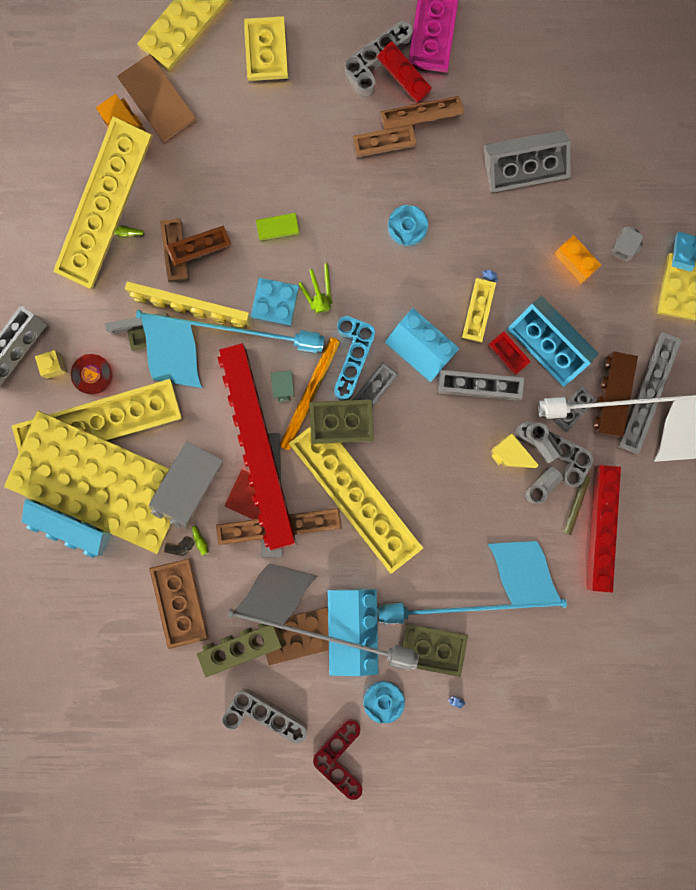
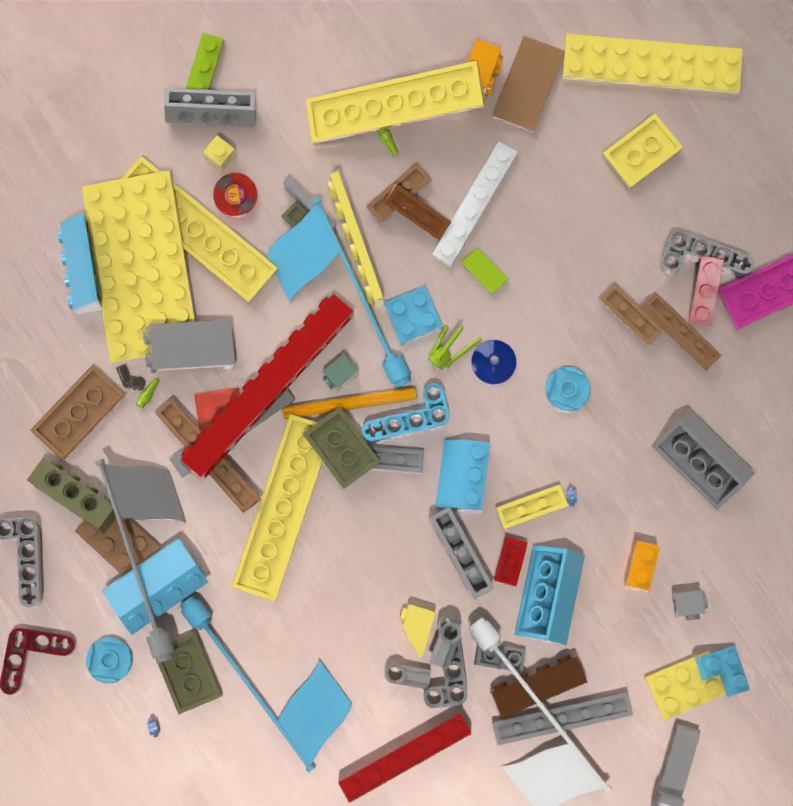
camera: 55 degrees right, 5 degrees down
olive bar [563,475,591,535] -> none
none -> white plate [432,141,518,267]
none -> clear blue dish [471,340,517,385]

